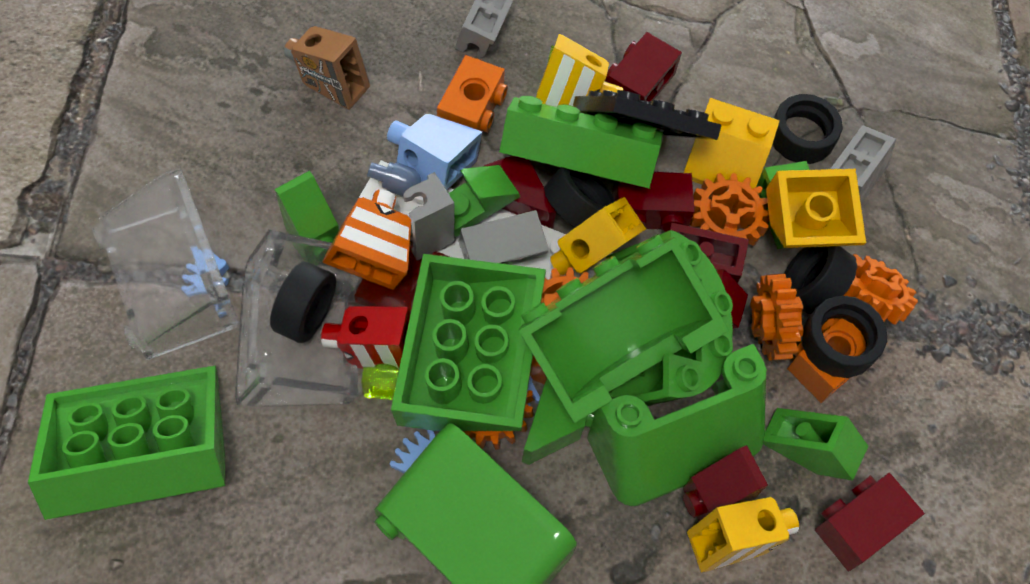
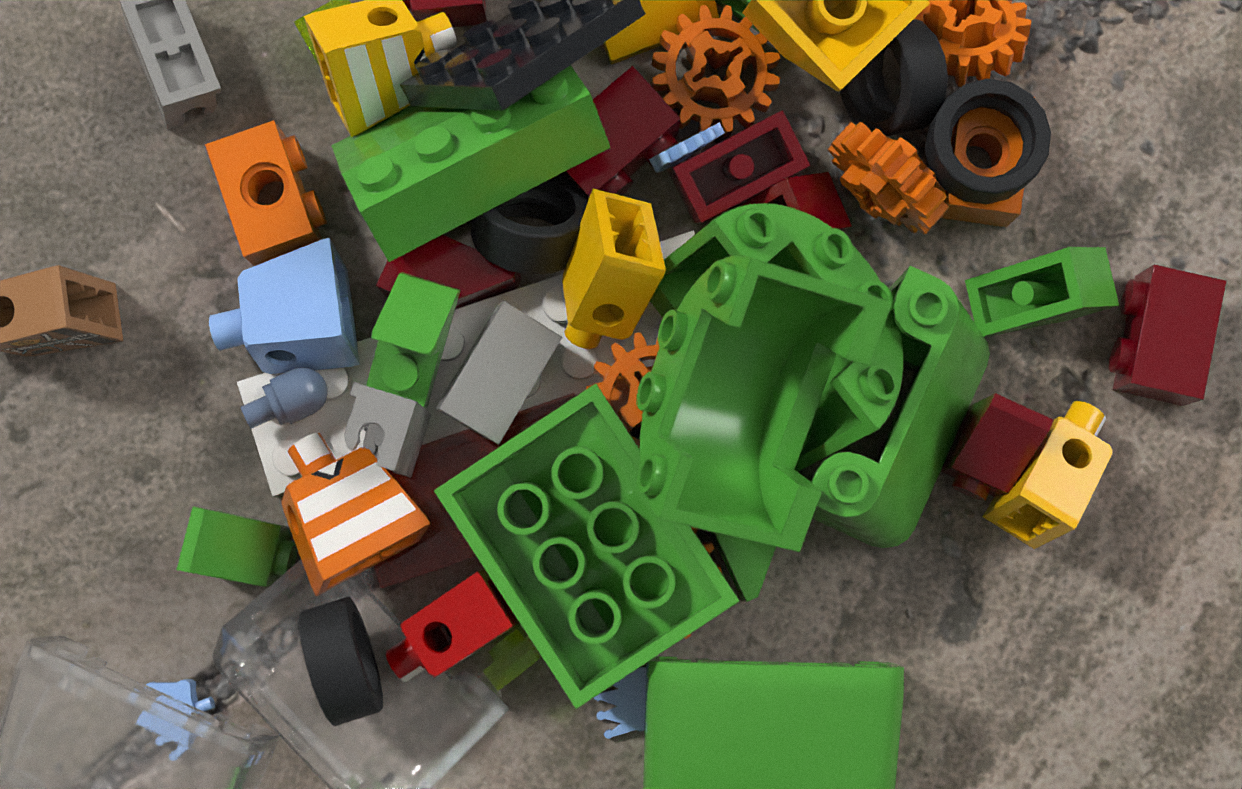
camera: 35 degrees left, 20 degrees up
none -> light blue piece [649,122,725,173]

